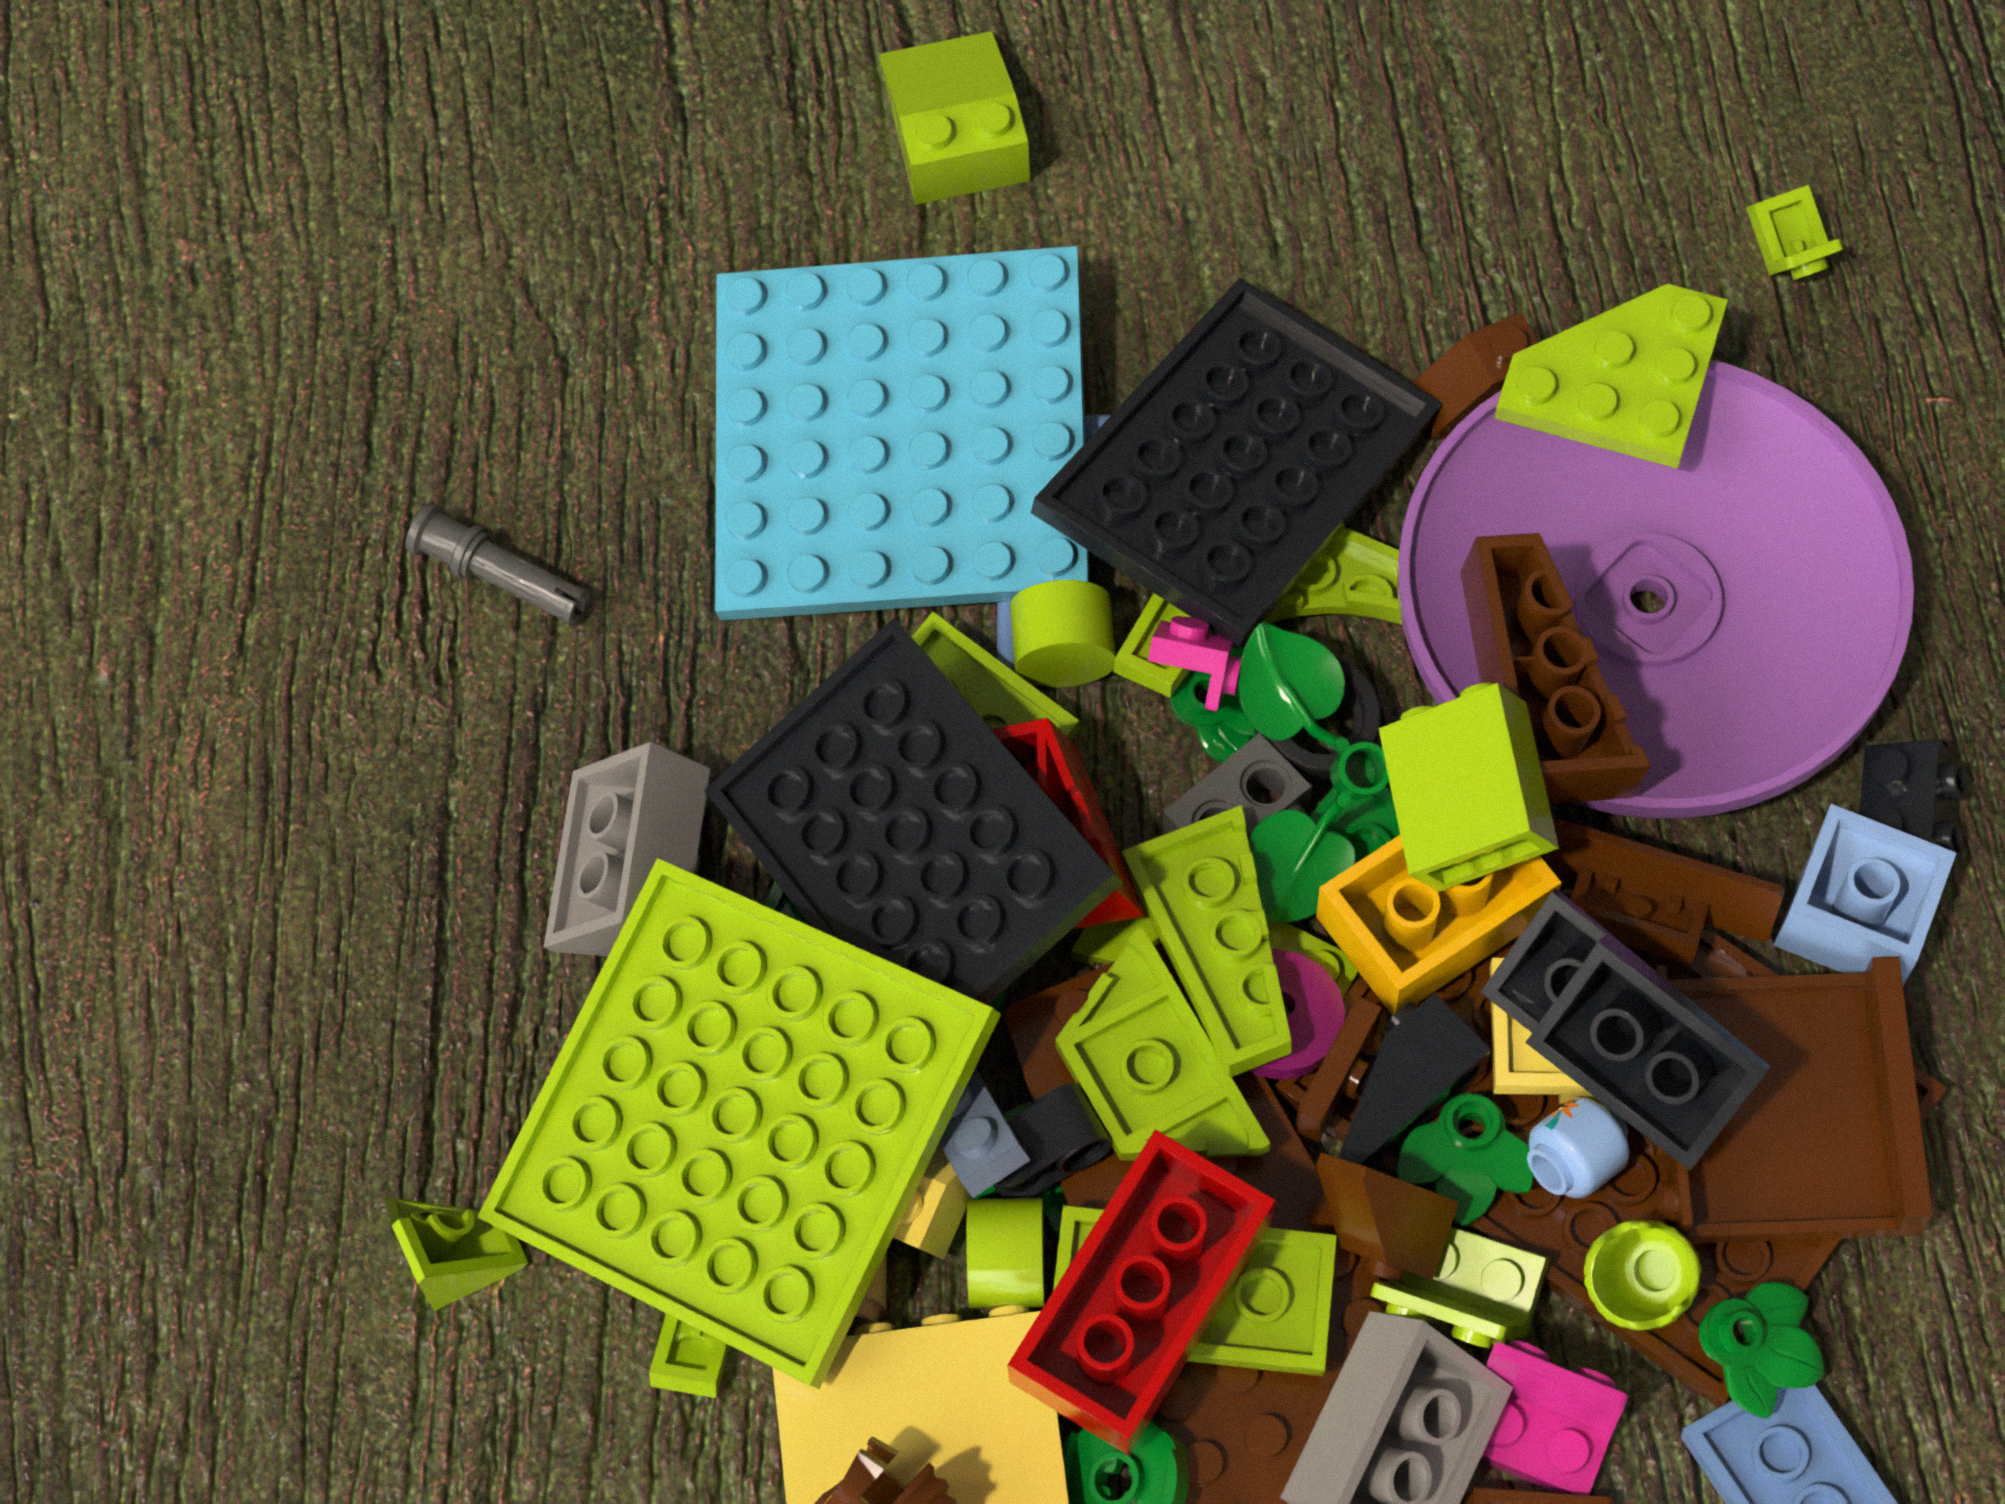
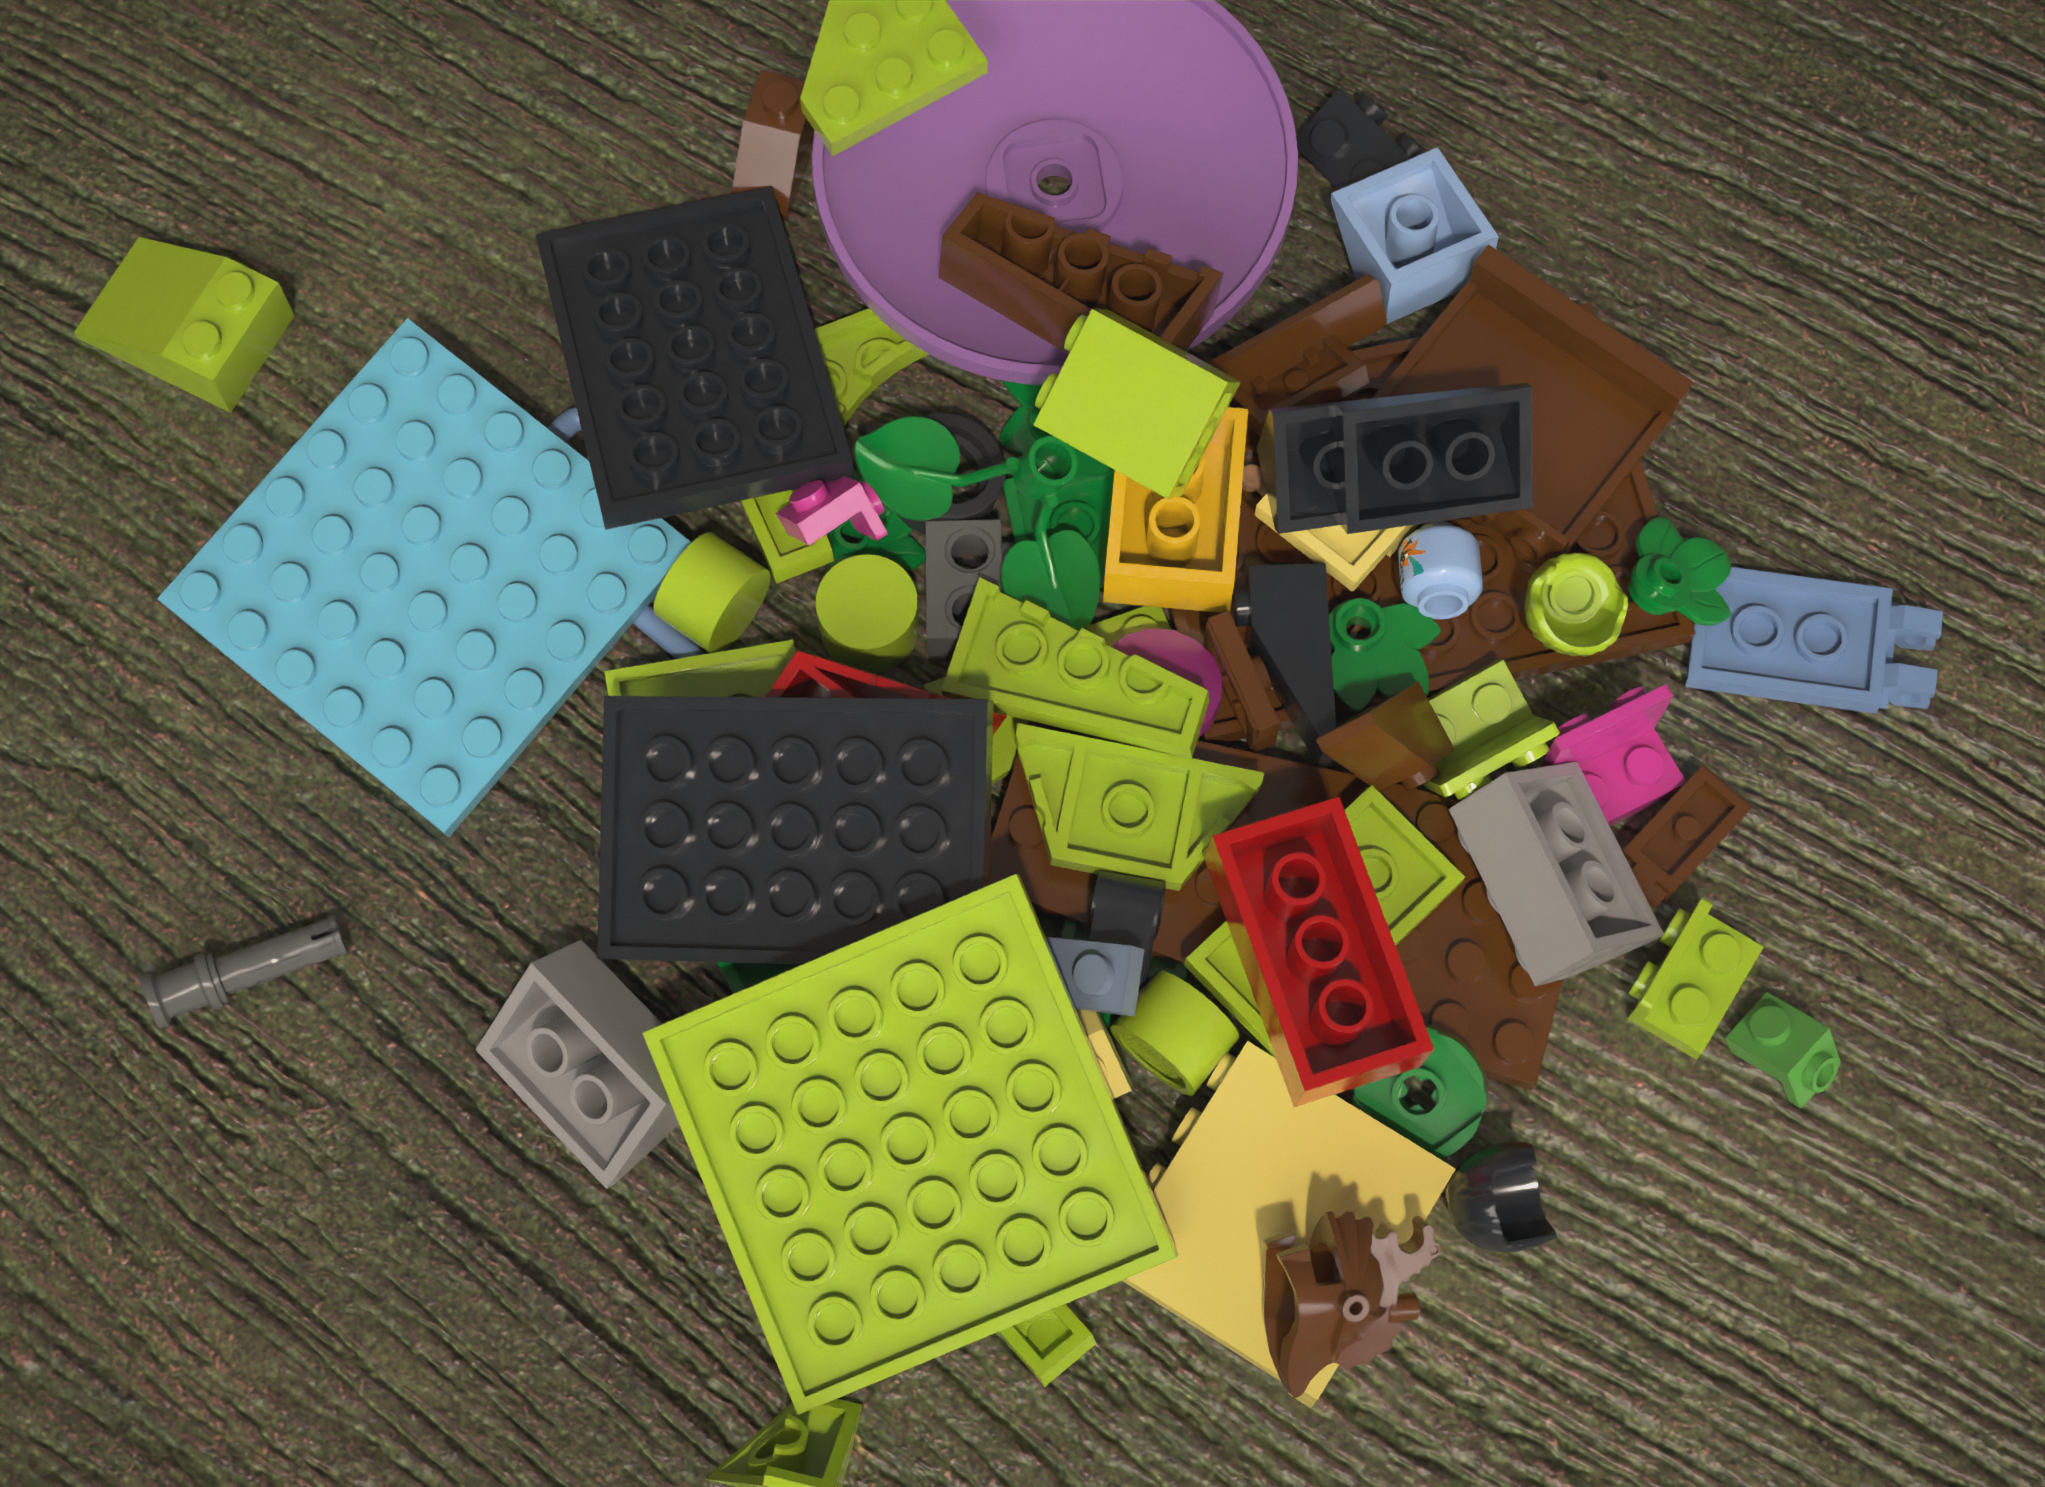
camera: 55 degrees left, 5 degrees up
none -> lime piece [816,554,920,673]

